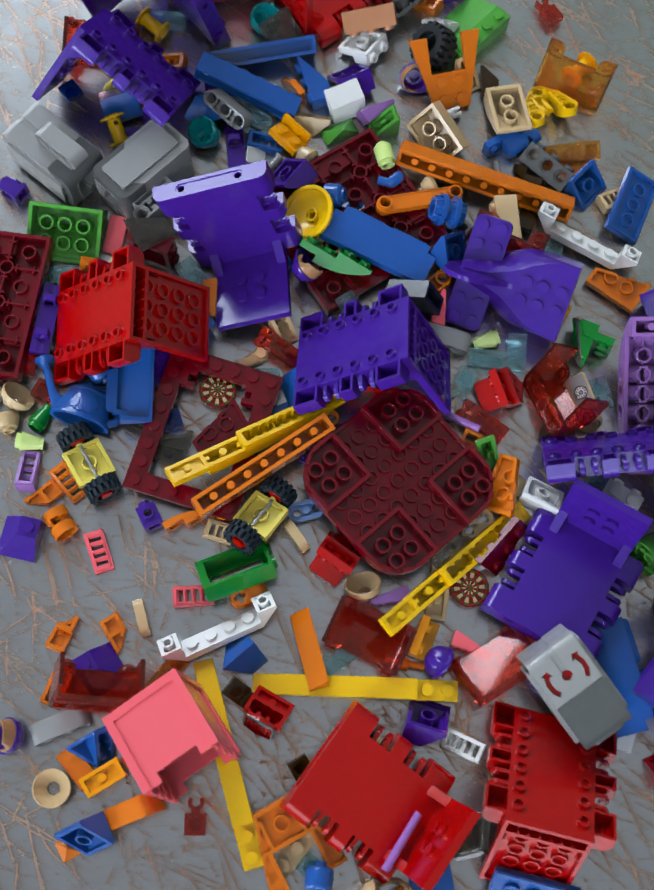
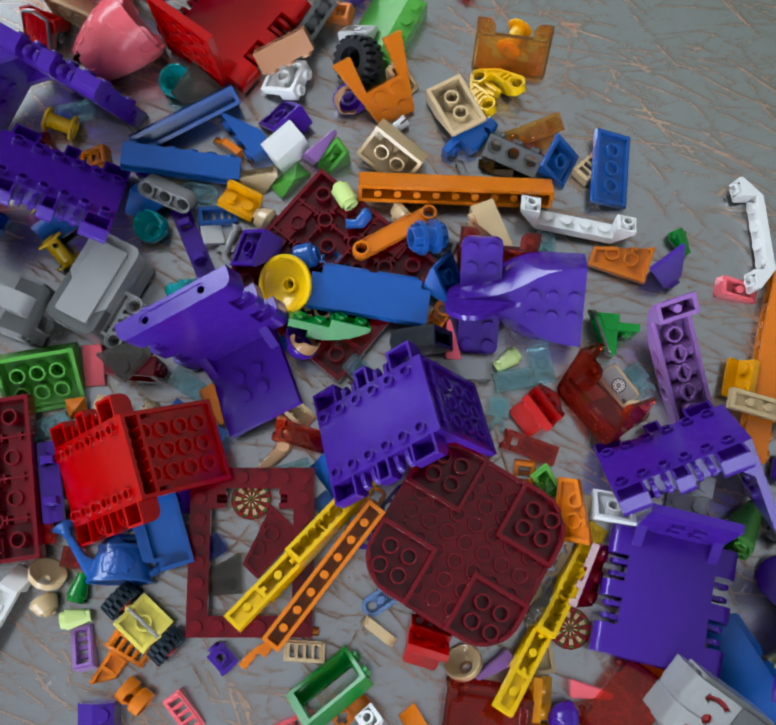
camera: 10 degrees left, 5 degrees up
plate [223,475,298,555] -> none
medium lavender bar [435,405,482,433] -> none
dark brown slope [480,65,499,98] -> none
dark brown slope [519,208,538,234] -> none

